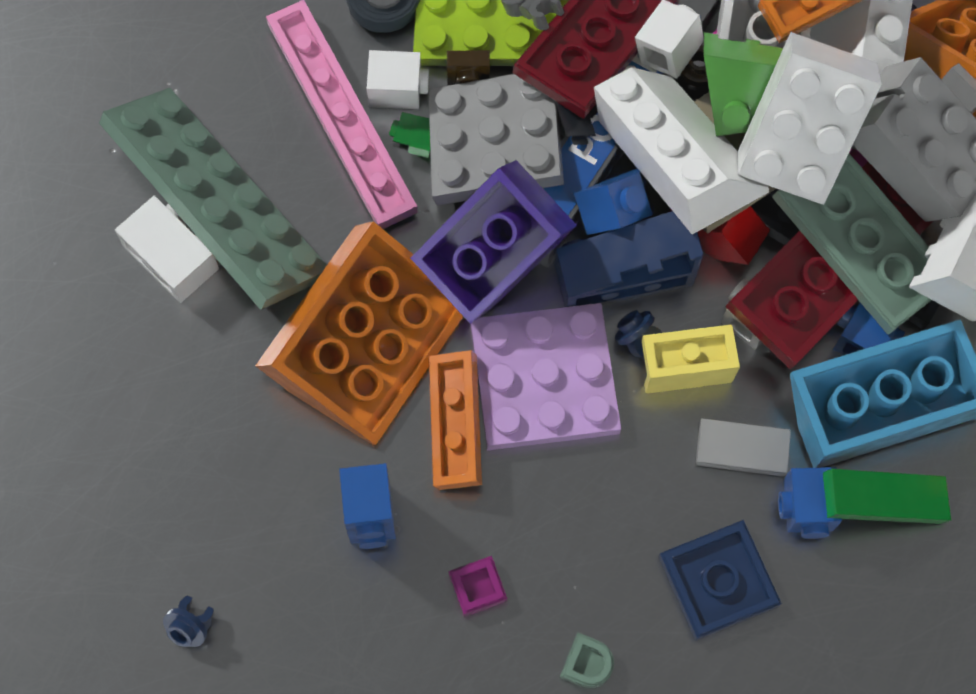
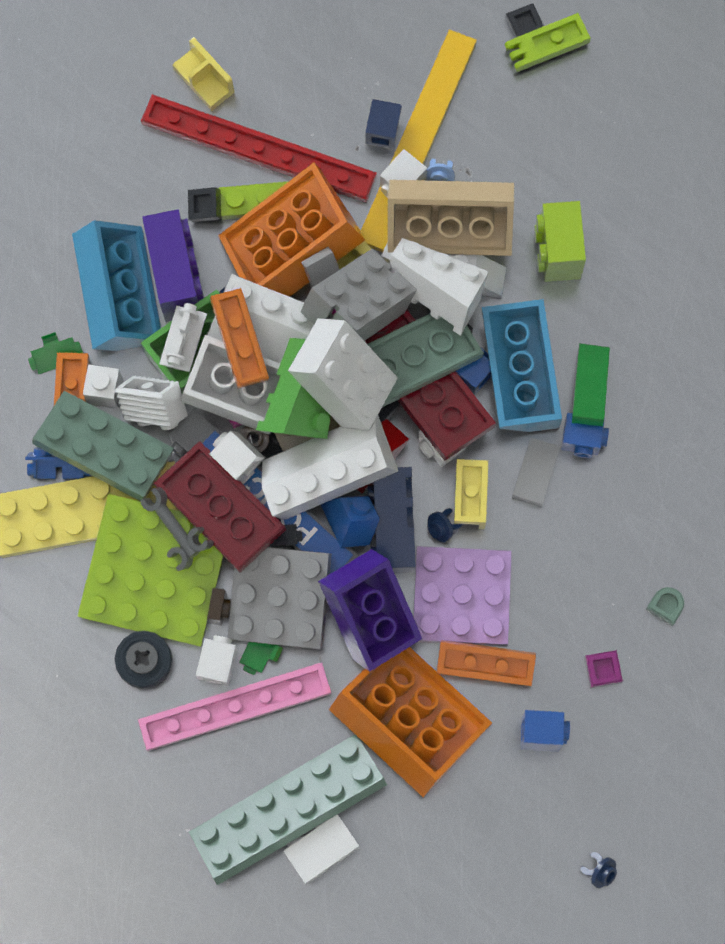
camera: 75 degrees left, 5 degrees up
dark blue tile [658,520,782,641] -> none

